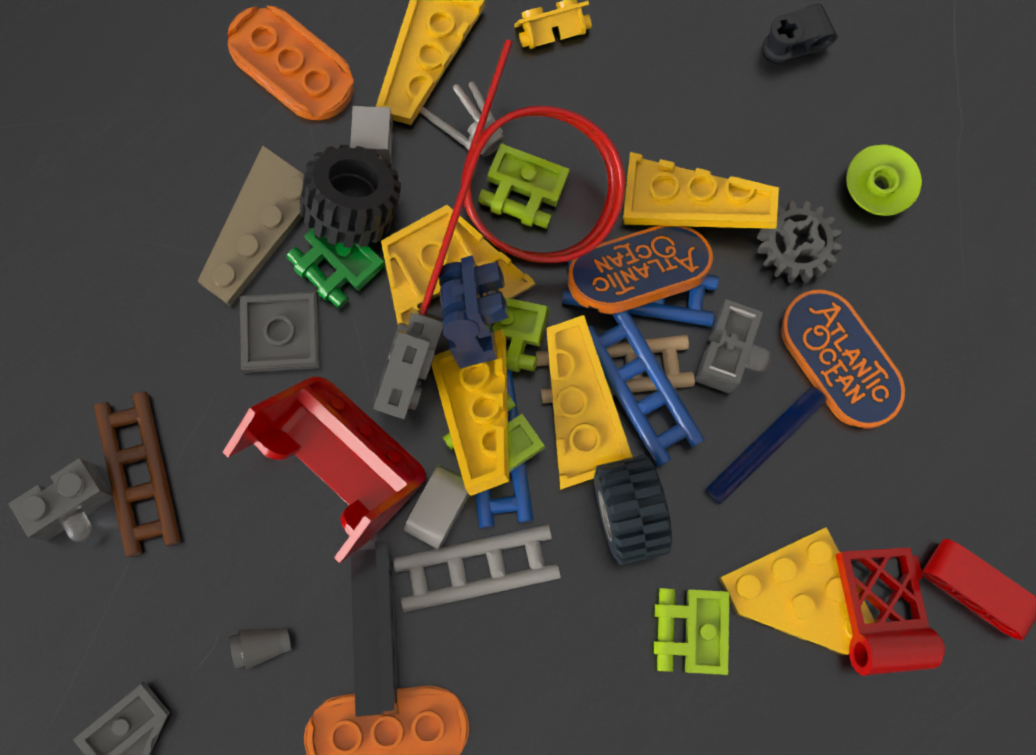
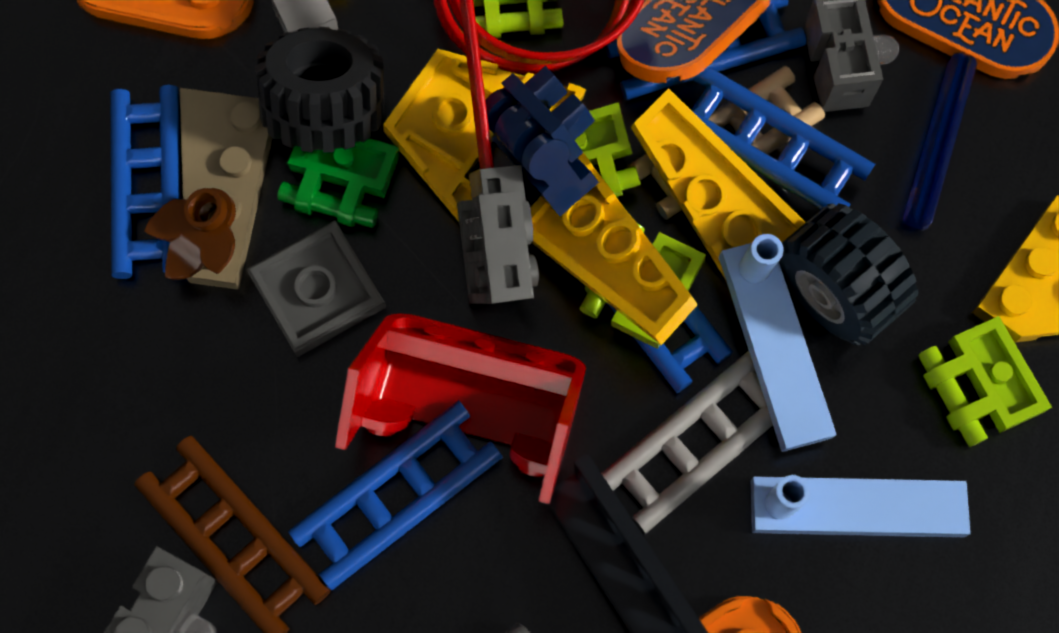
camera: 25 degrees left, 5 degrees down
light grey beam [403,465,470,550] -> none
none -> blue bar [110,85,181,279]
none -> reddish brown plate [144,188,236,280]
none -> blue bar [288,400,503,591]
none -> light blue piece [719,234,837,452]
none -> light blue piece [750,475,971,537]

